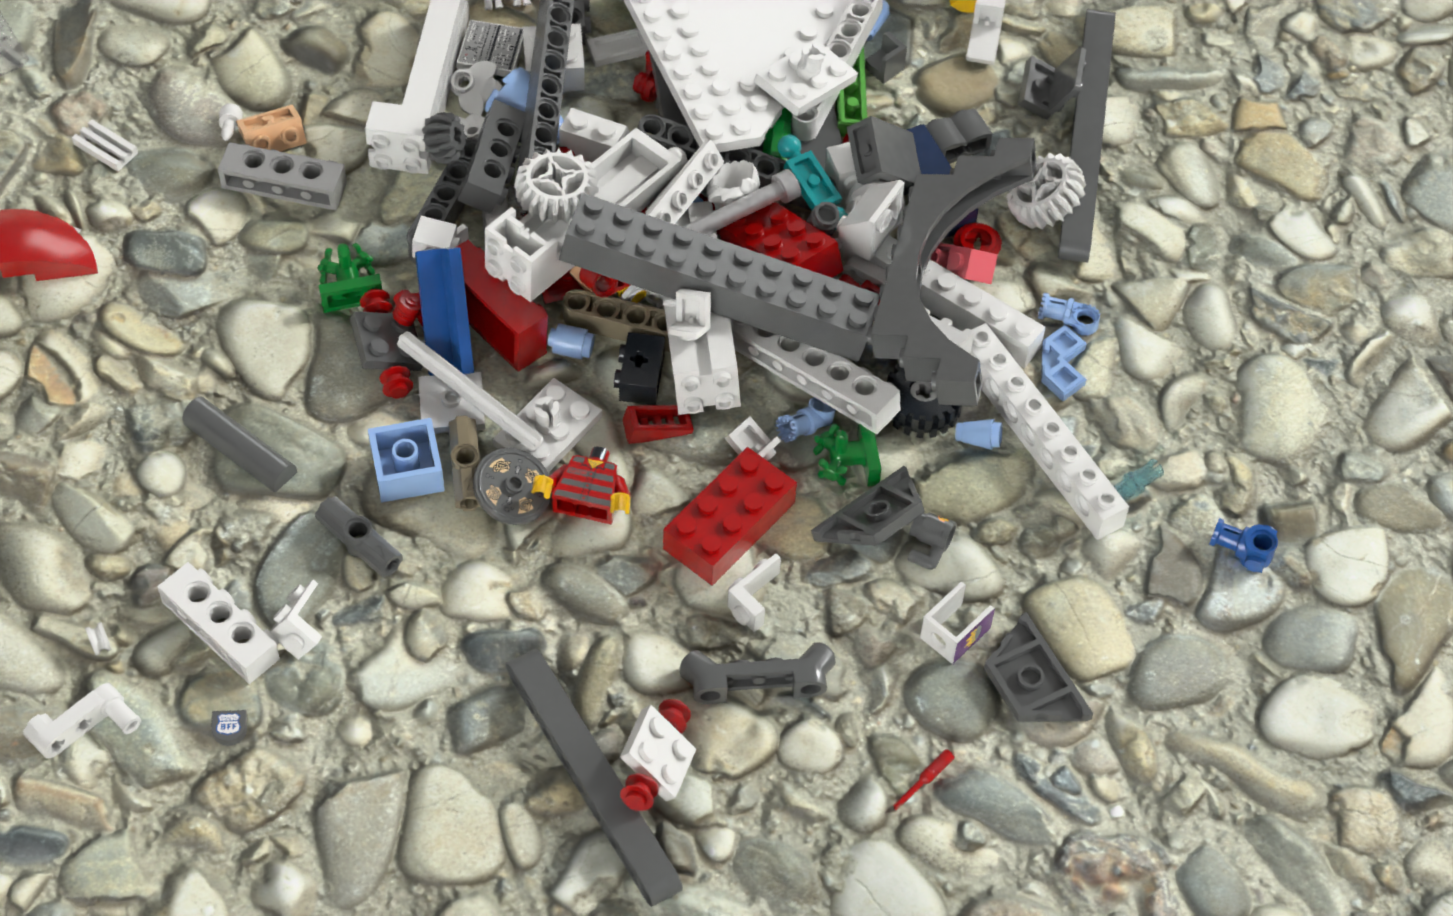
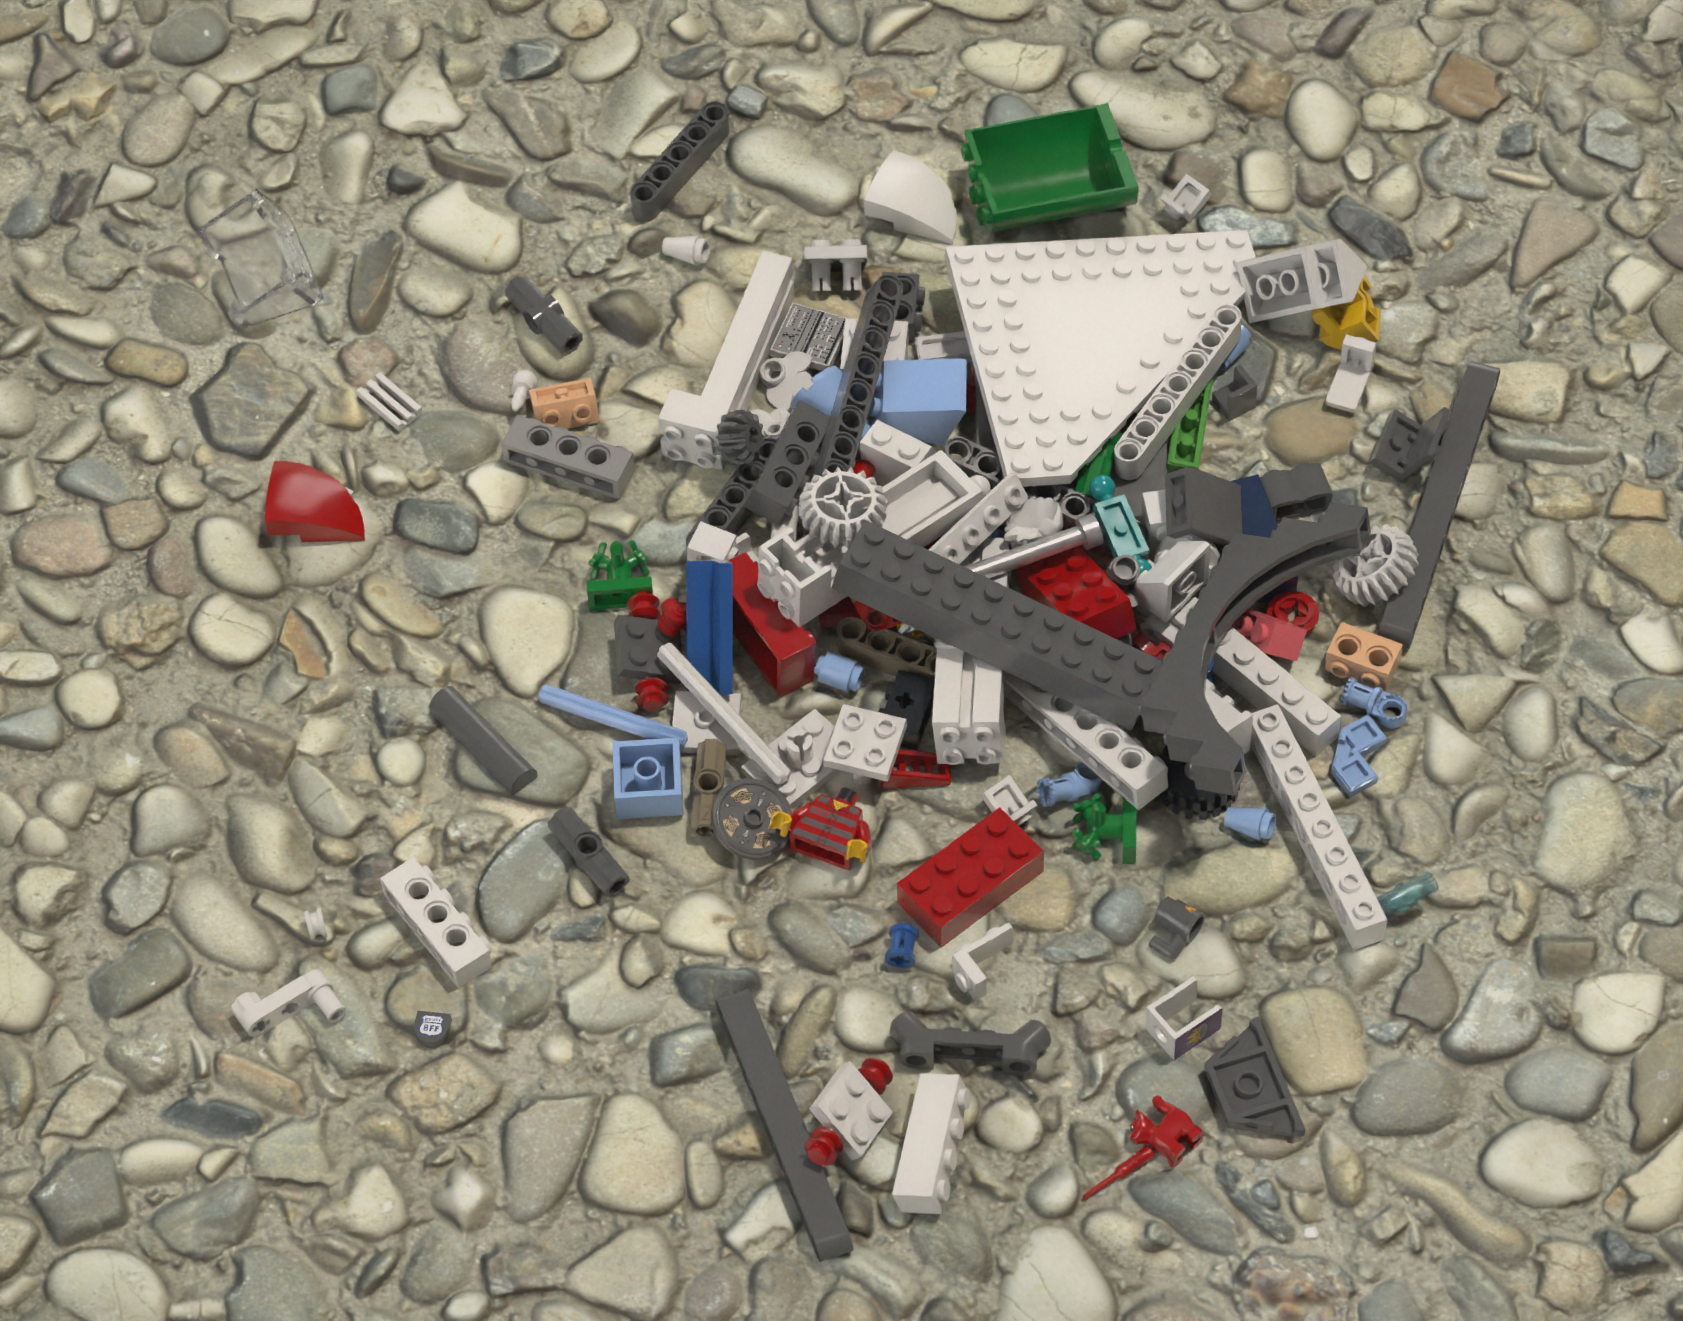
camera: 15 degrees right, 0 degrees up
white bracket [270,580,322,660] -> none
white bracket [669,288,711,341] -> none
white plate [754,39,858,117] -> none
dark grey wing [811,466,925,546] -> none
blue connector [1209,518,1278,573] -> none
none -> dark grey piece [505,276,583,354]
none -> light blue axle [538,684,688,749]
none -> white plate [823,704,907,785]
none -> light blue slope [868,358,967,446]
none -> blue bush [885,923,920,968]
none -> white brick [892,1073,971,1214]
none -> red animal [1129,1095,1204,1169]
none -> light nougat brick [1325,622,1403,692]

